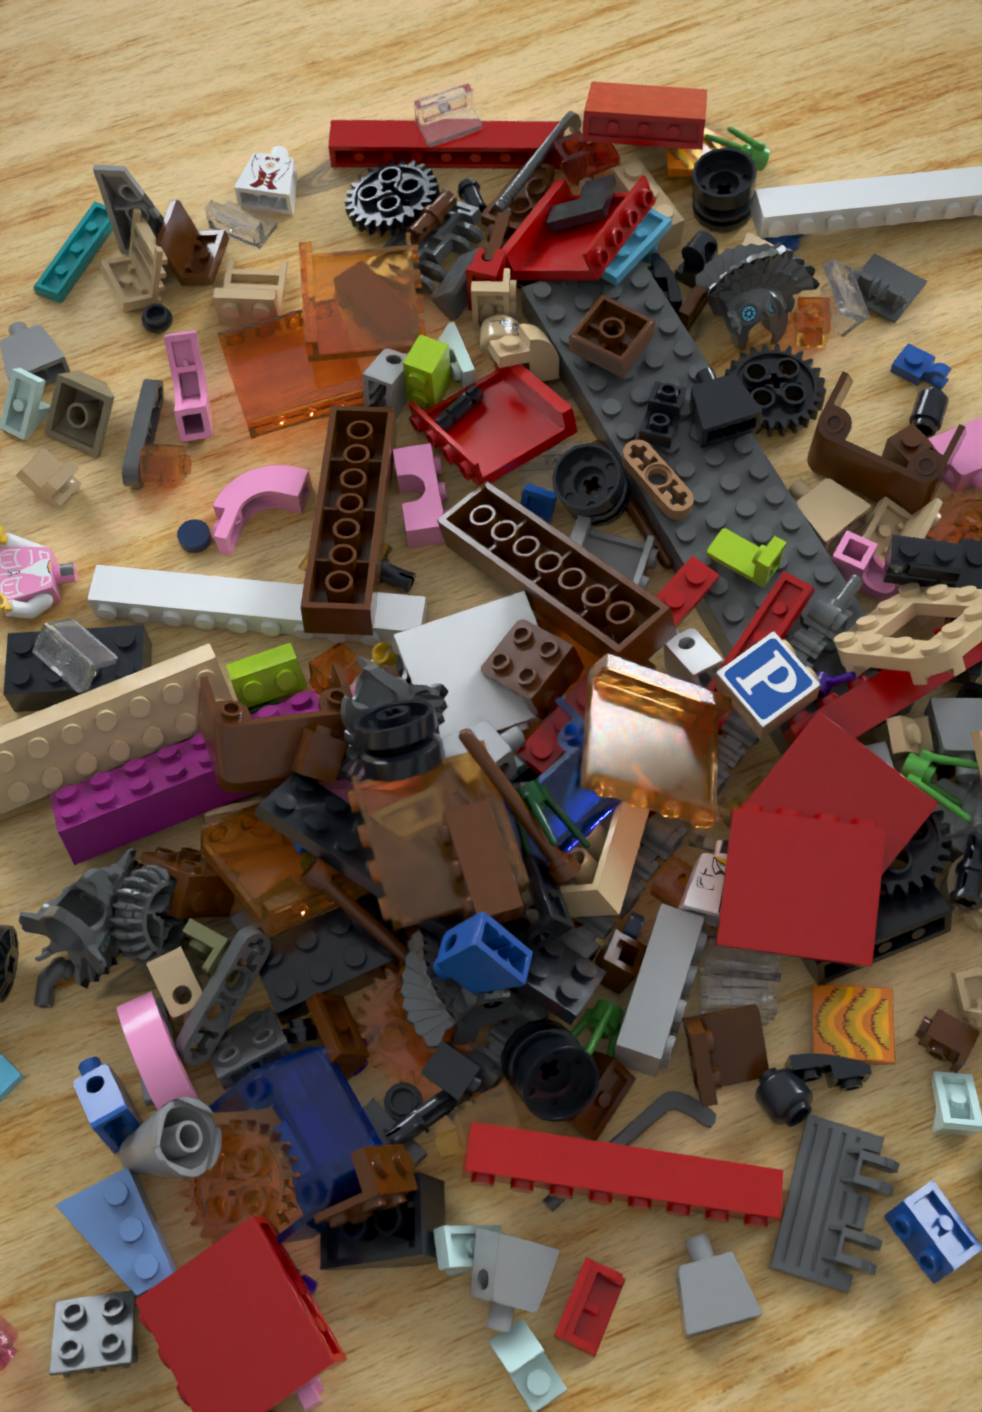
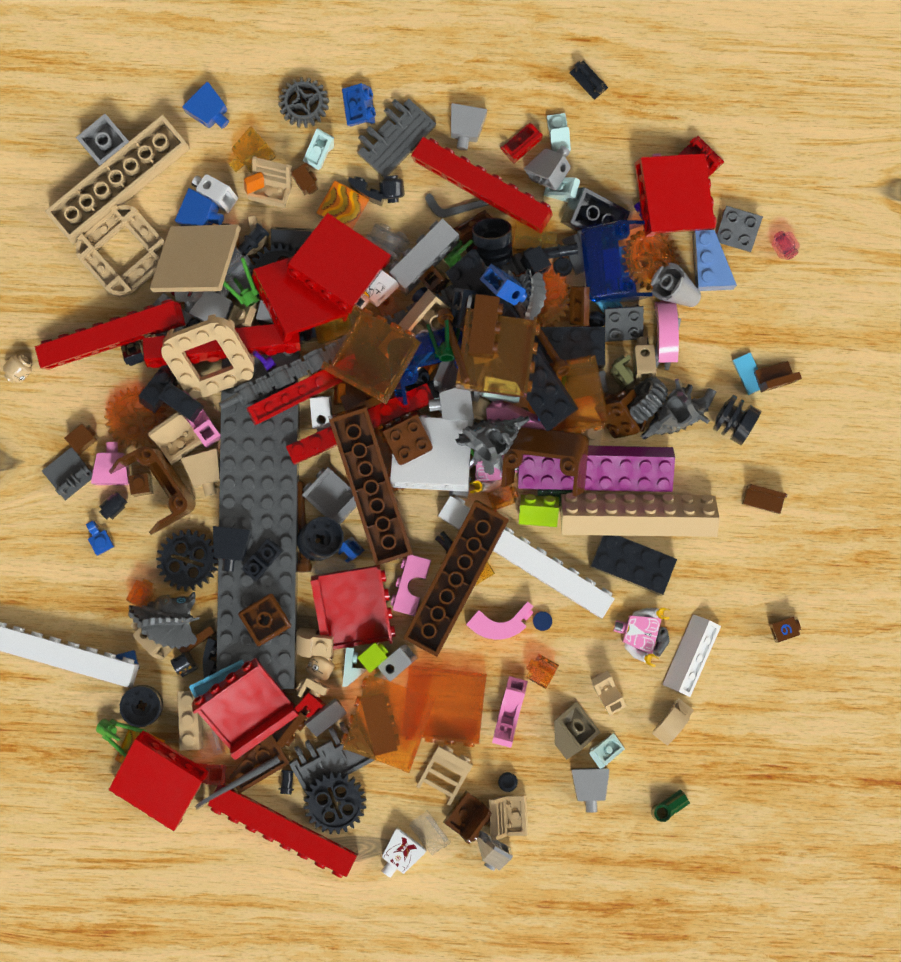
camera: 155 degrees left, 20 degrees up
clear panel [32,619,118,693] -> none
teal tile [33,201,113,304] -> none
blue torso [73,1057,143,1154] -> none
dark grey beam [122,379,164,488] -> none
dark grey beam [175,926,271,1066] -> none
reddish brown brick [291,725,348,784] -> none
reddish brown bracket [313,1144,419,1228] -> none
black wheel [353,700,445,781] -> none
reddish brown pin [406,190,457,244] -> none
clear panel [414,83,482,147] -> none
black axle [433,385,484,432] -> none
black tile [546,174,617,232] -> none
medium nougat beam [622,440,694,520] -> none
reddish brown bracket [682,1004,769,1107] -> none
lime bracket [706,528,787,588] -> none
piece [715,631,820,740] -> none
clear panel [820,259,870,337] -> none
dark grey hinge [842,253,927,323] -> none

